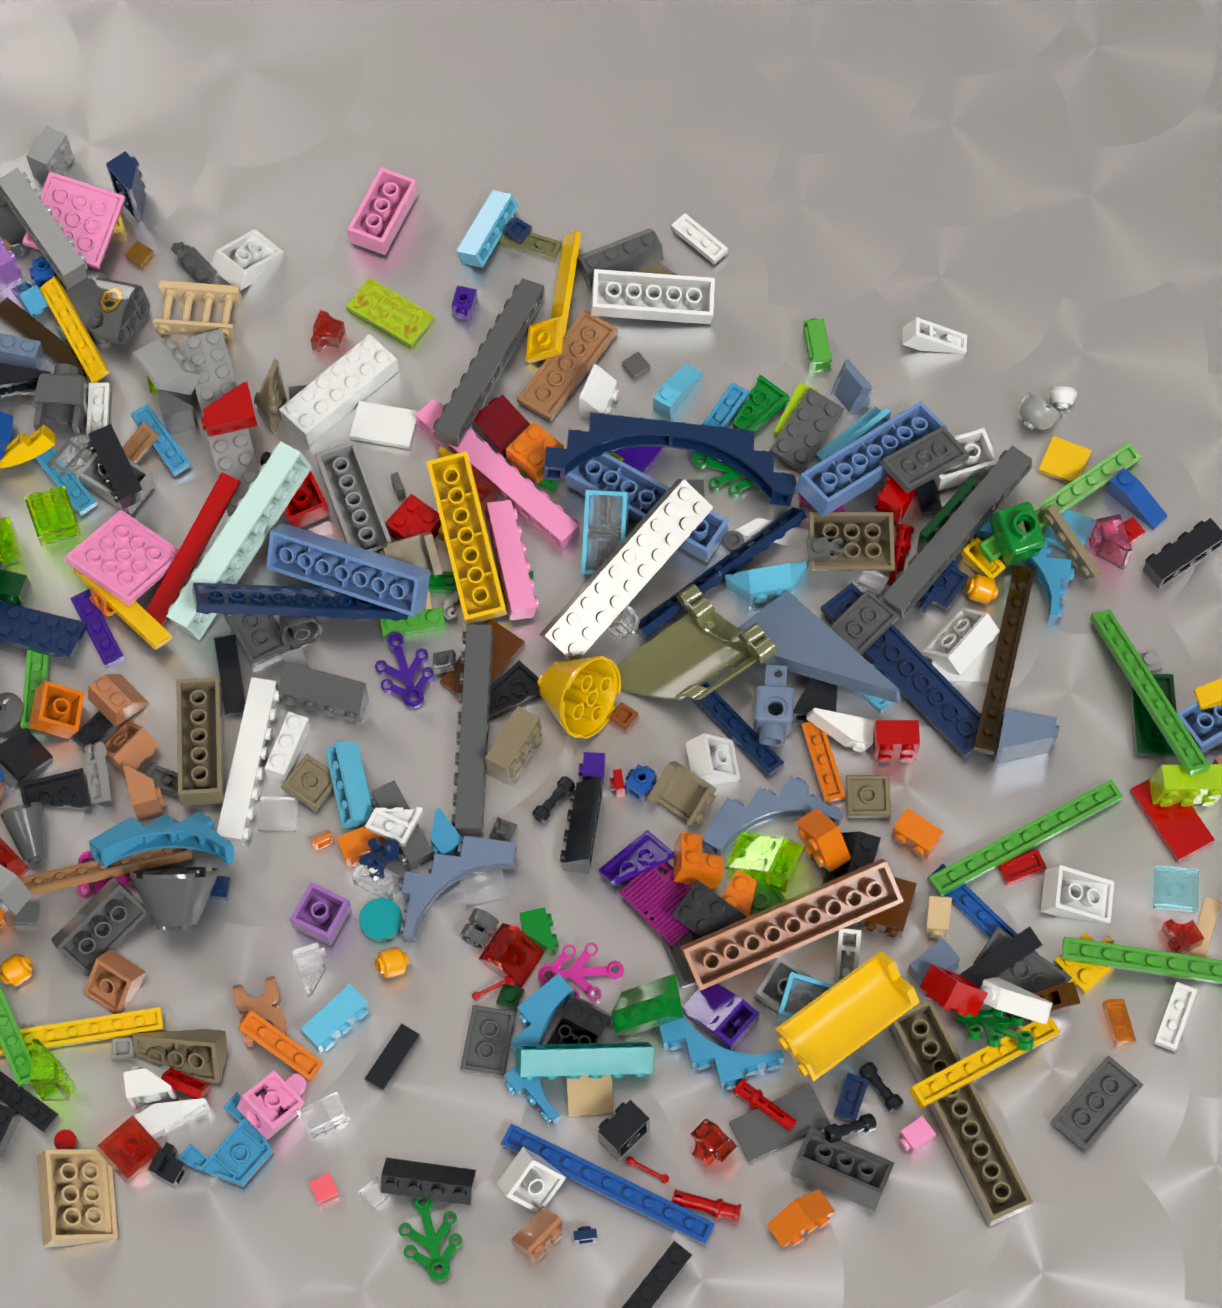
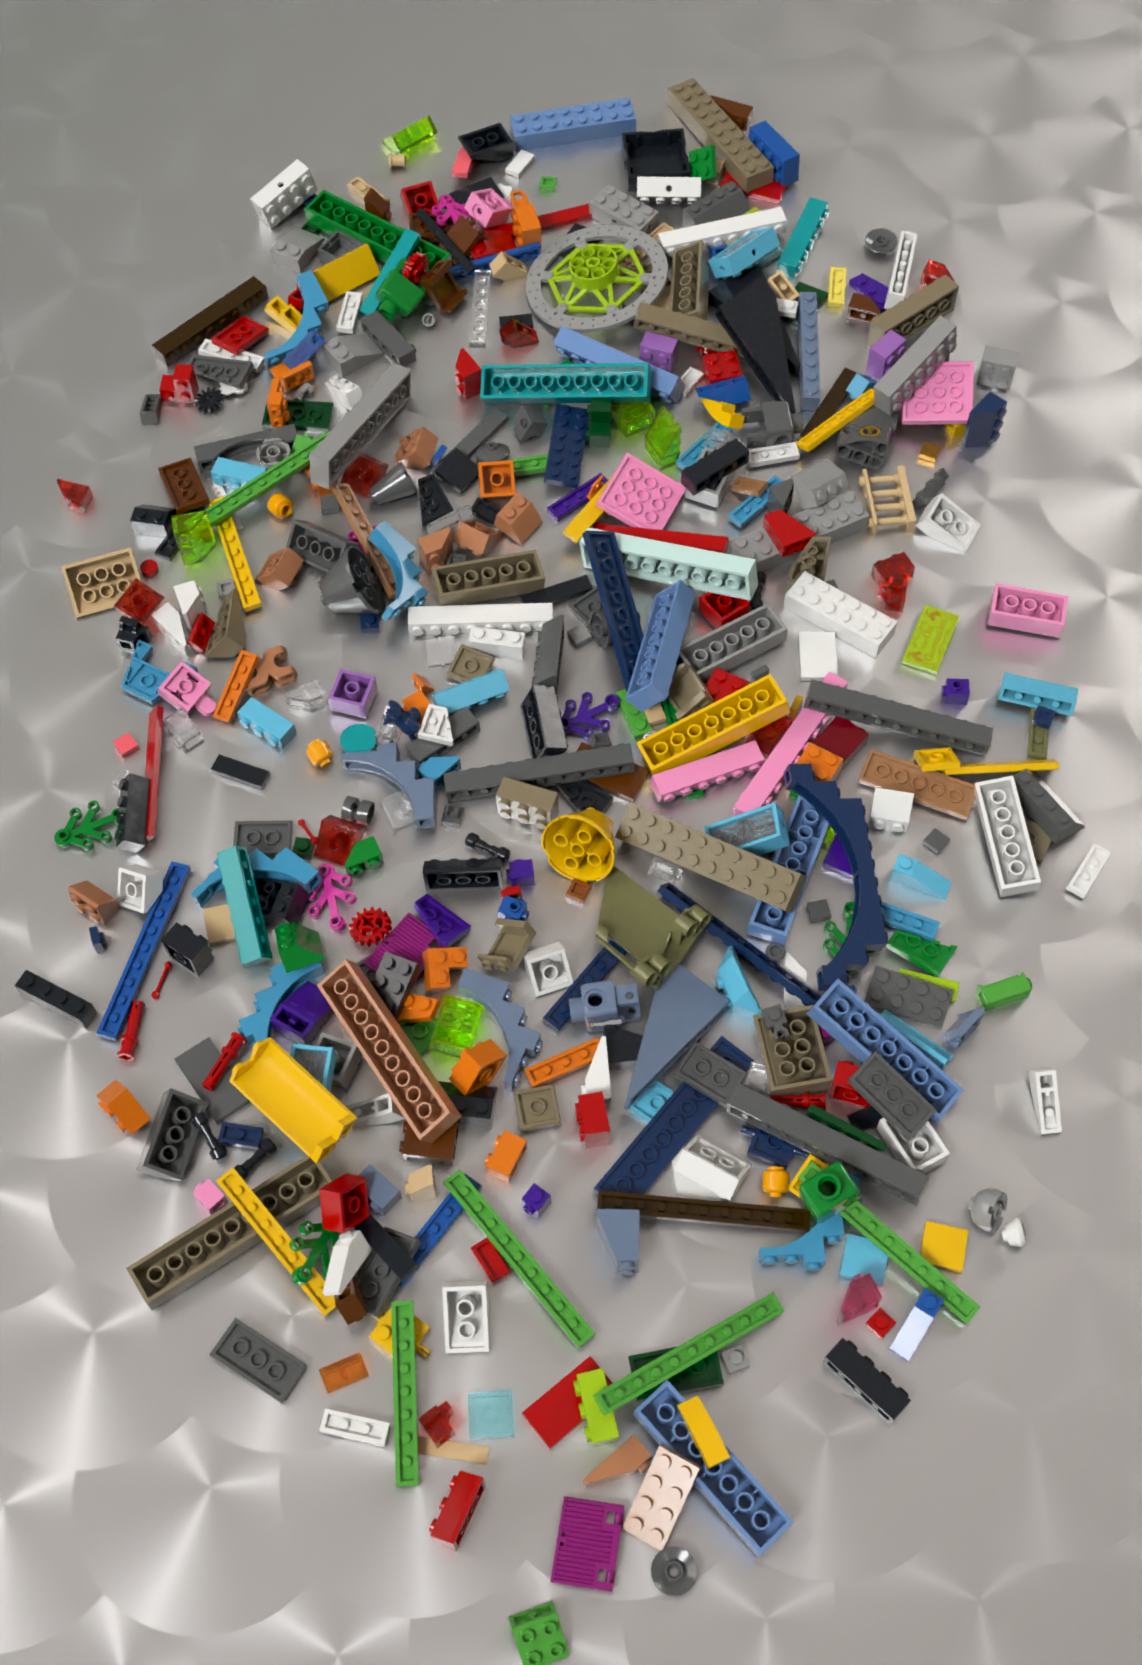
camera: 80 degrees right, 5 degrees down
clear red brick [690,1118,737,1167] -> none
dark tan plate [1040,504,1102,579] -> none
none -> red tile [145,705,164,844]
none -> red gear [349,907,392,948]
none -> slope [520,685,568,759]
none -> dark purple brick [521,1183,552,1219]
none -> clear red brick [871,552,915,590]

